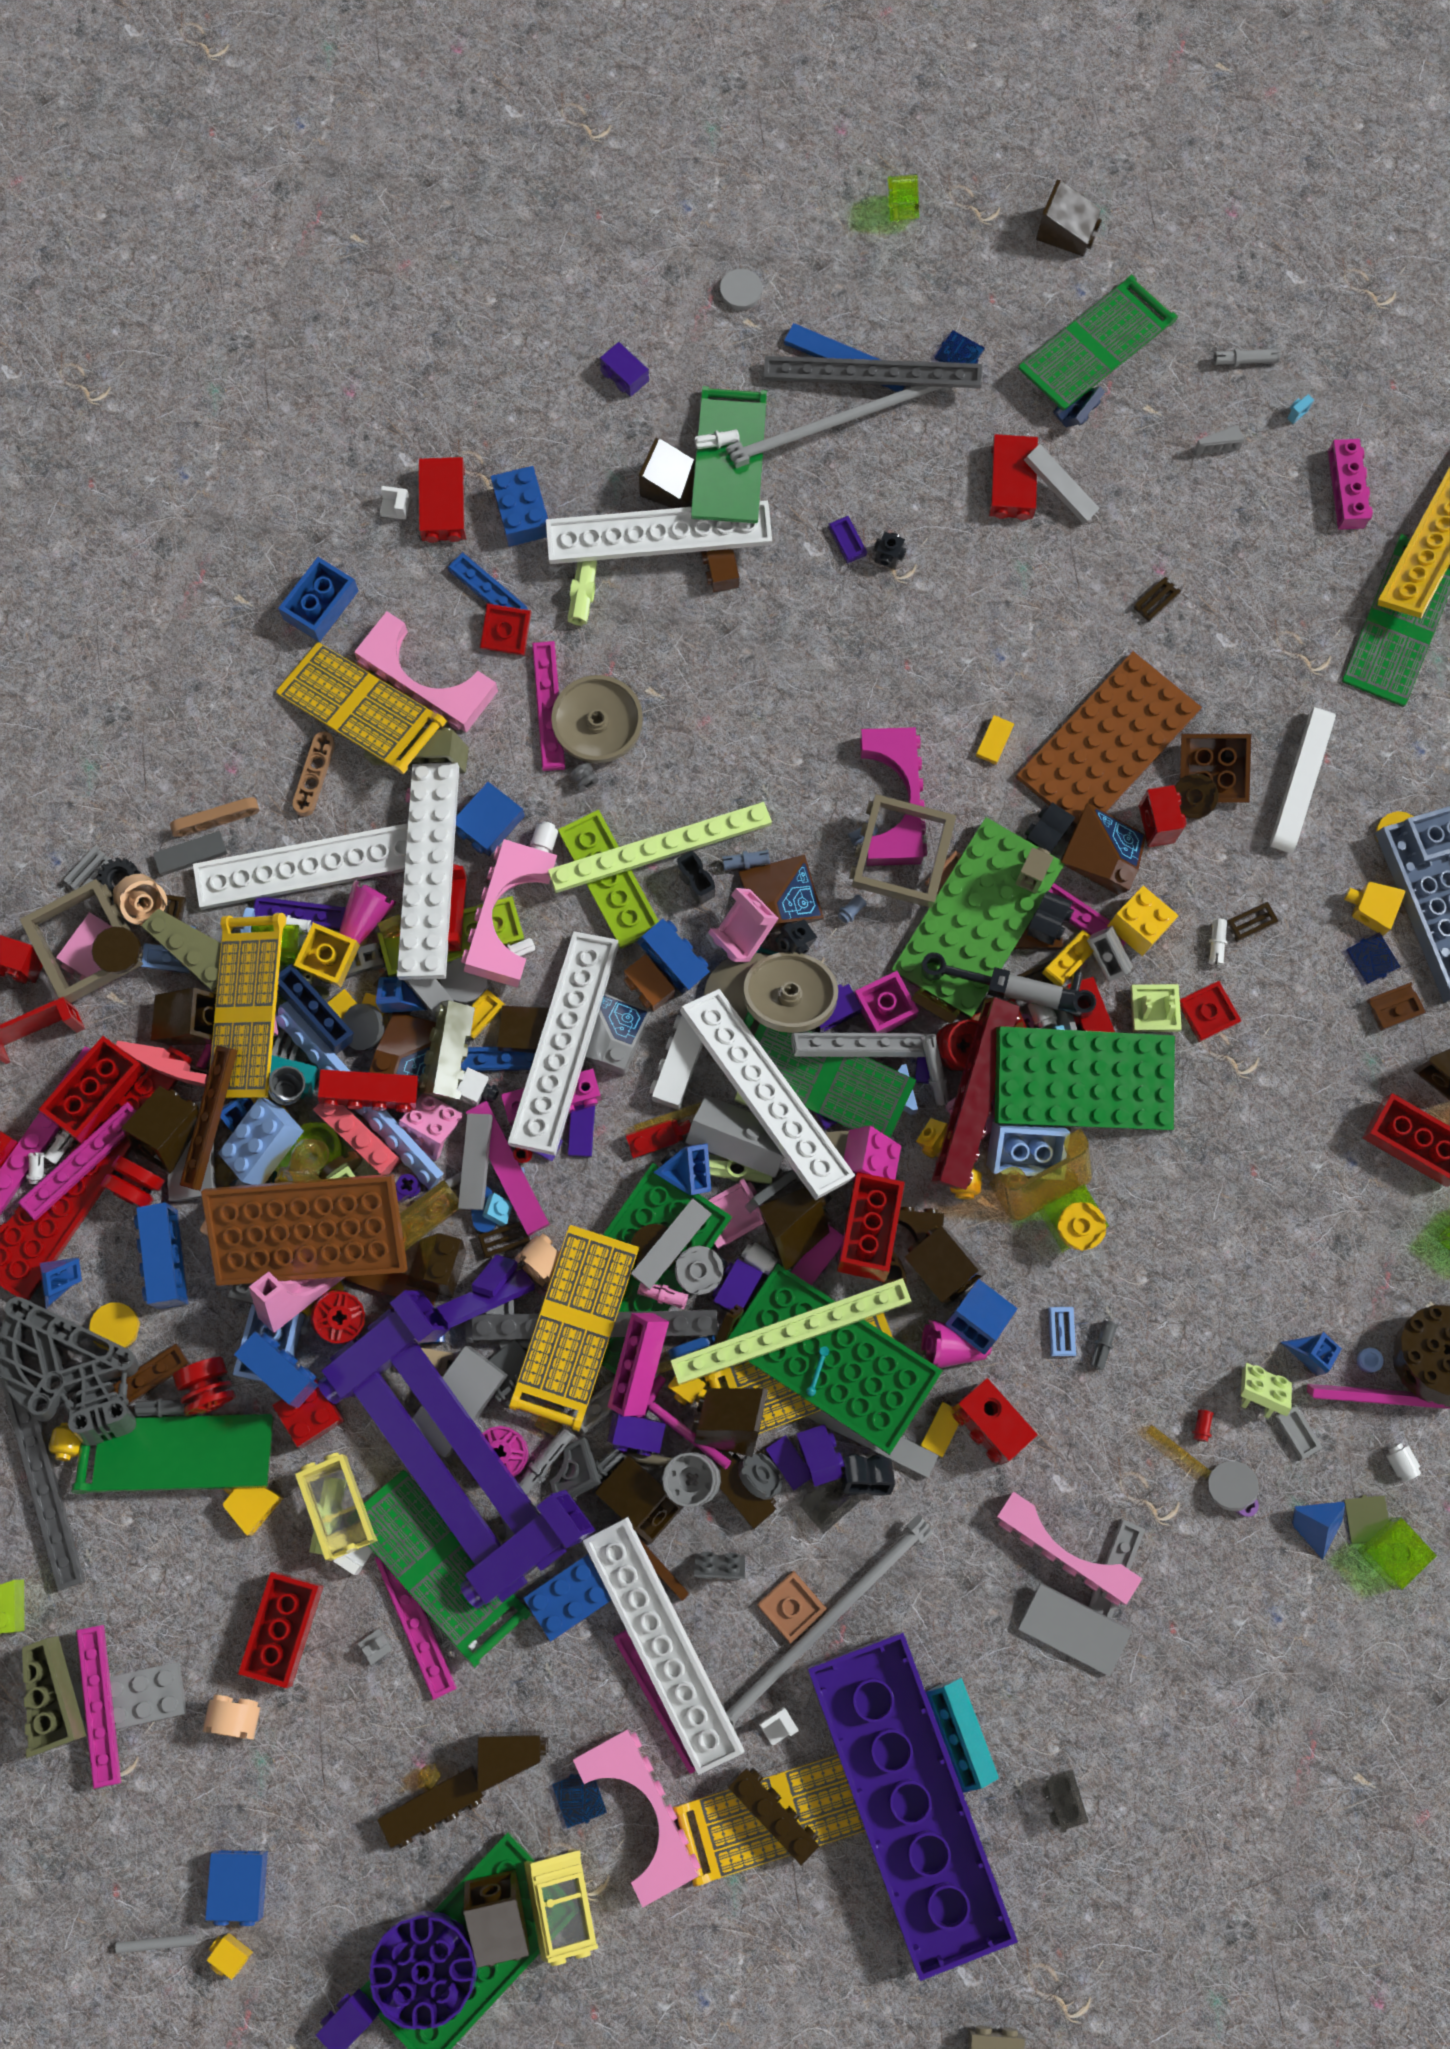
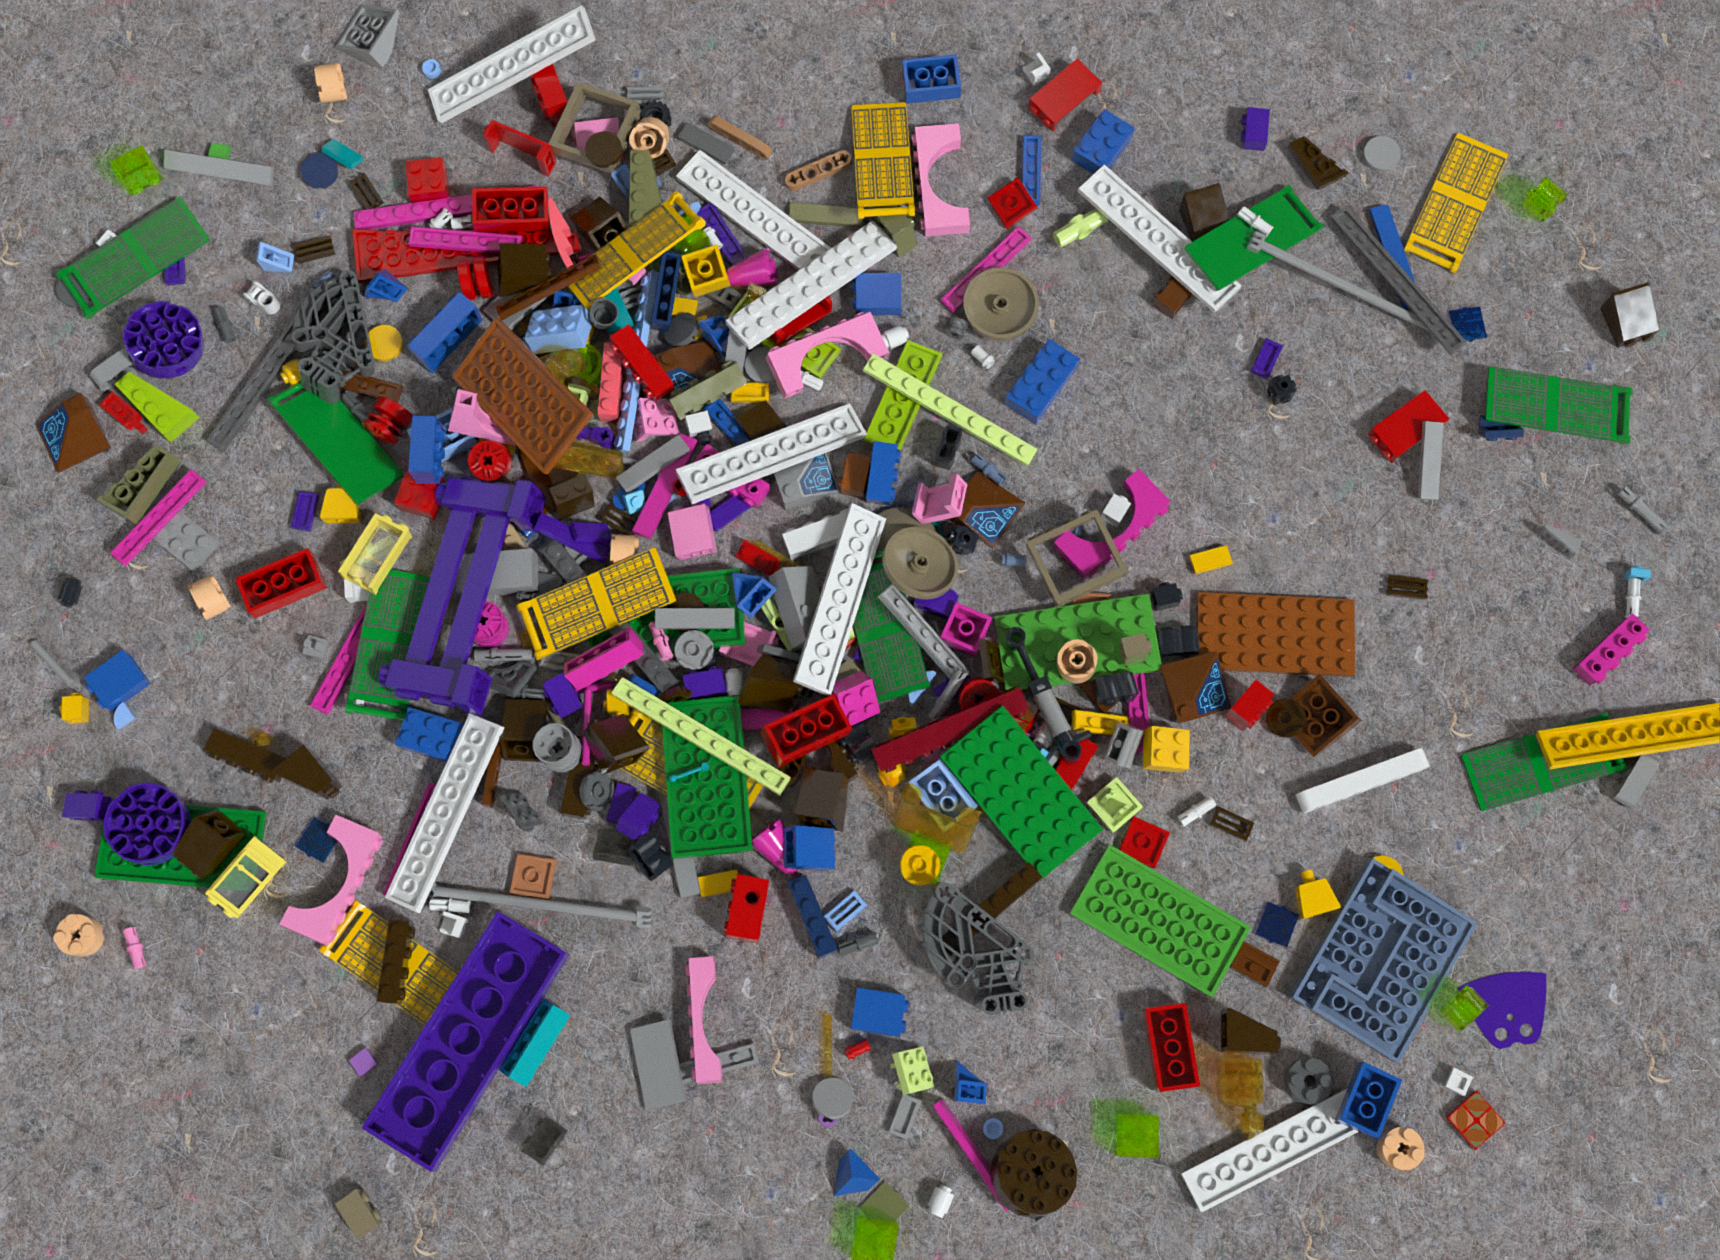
camera: 55 degrees right, 0 degrees up
none -> black brick [57,578,82,608]
none -> light blue tile [114,702,135,729]
none -> dark purple tile [291,491,319,532]
none -> medium lavender tile [349,1048,379,1077]
none -> white axle [429,898,471,913]
none -> bright pink brick [668,503,717,561]
none -> dark blue brick [787,875,838,959]
none -> olive tile [789,202,863,228]
none -> black brick [839,721,876,766]
none -> blue brick [851,988,909,1037]
none -> dark grey beam [918,882,1034,1015]
none -> dark brown brick [942,862,1043,958]
none -> white pin [971,345,995,369]
none -> blue brick [1005,339,1080,425]
none -> light nougat brick [1057,639,1097,683]
none -> bright green plate [1070,844,1251,998]
none -> white brick [1101,494,1131,528]
none -> black brick [1151,582,1183,611]
none -> dark brown wing [1287,136,1349,191]
none -> yellow flag [1404,133,1508,274]
none -> white axle [1625,578,1642,617]

